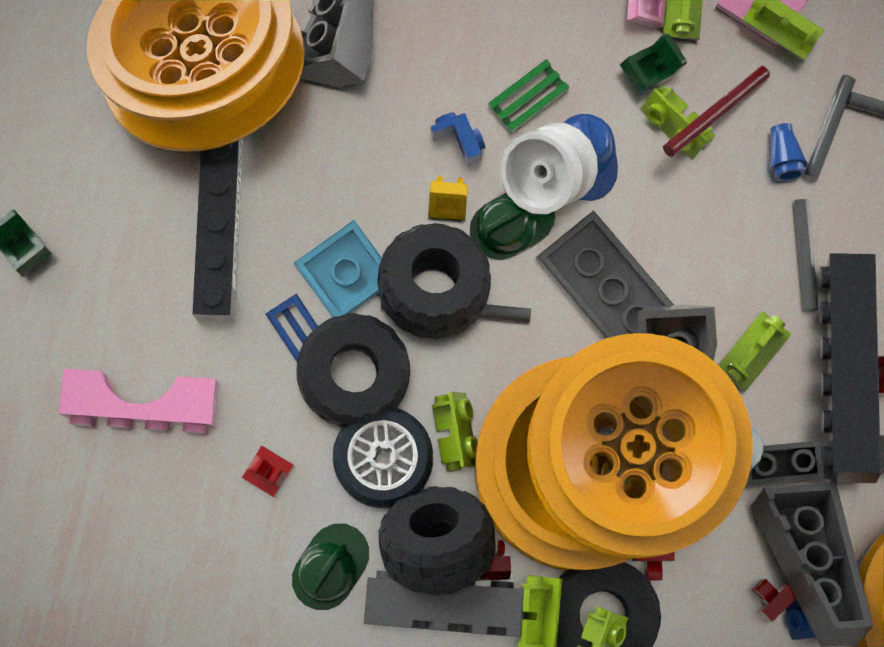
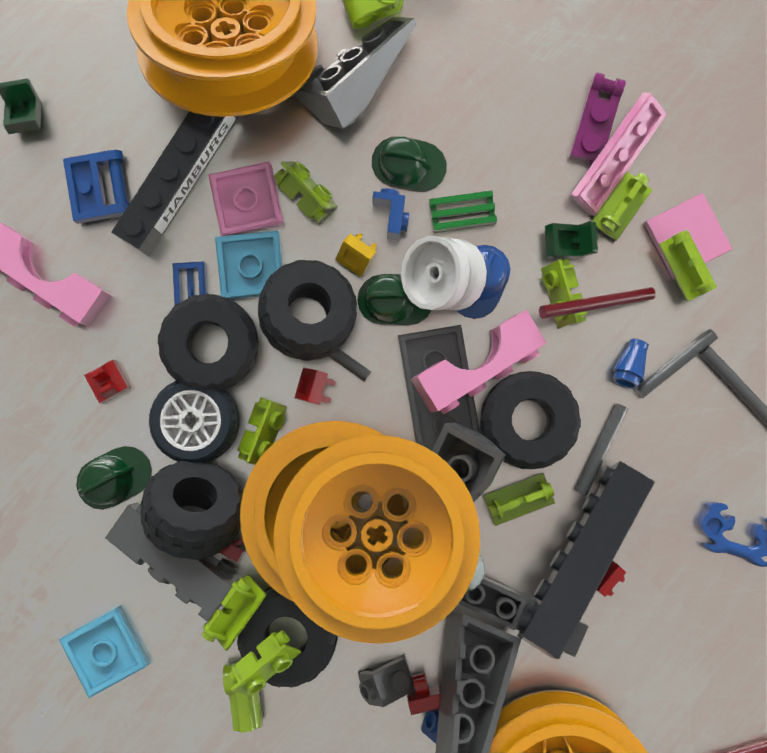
camera: 30 degrees right, 5 degrees up
none -> blue plate [63,150,130,224]
none -> bright pink tile [208,161,285,236]
none -> lime hinge [274,161,337,223]
none -> red tile [294,367,336,405]
none -> dark grey bracket [358,658,415,707]
none -> dark green piece [372,136,447,191]
none -> bright pink arch [410,309,546,414]
none -> black tyre [480,371,581,470]

